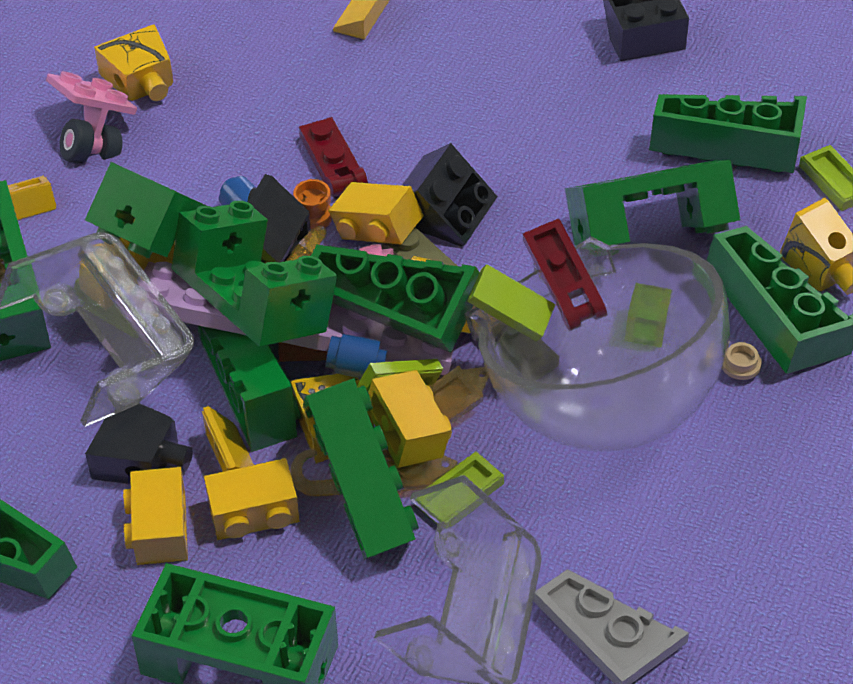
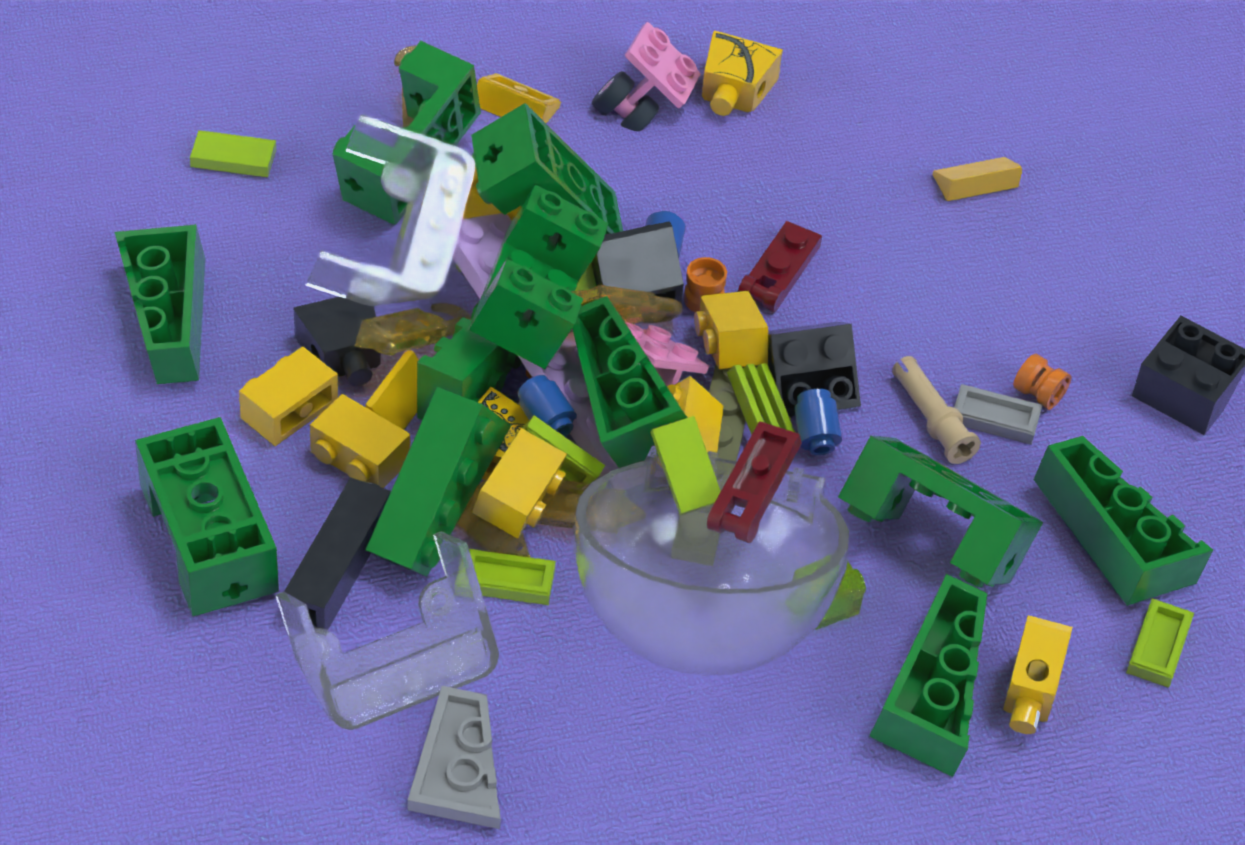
camera: 45 degrees right, 0 degrees up
tan plate [721,342,762,380] -> none
none -> black brick [283,477,391,635]
none -> clear yellow plate [355,303,471,355]
none -> lime tile [727,363,795,435]
none -> blue brick [794,389,842,455]
none -> tan pin [892,356,981,464]
none -> light grey tile [954,384,1042,445]
none -> orange wheel [1013,353,1072,410]

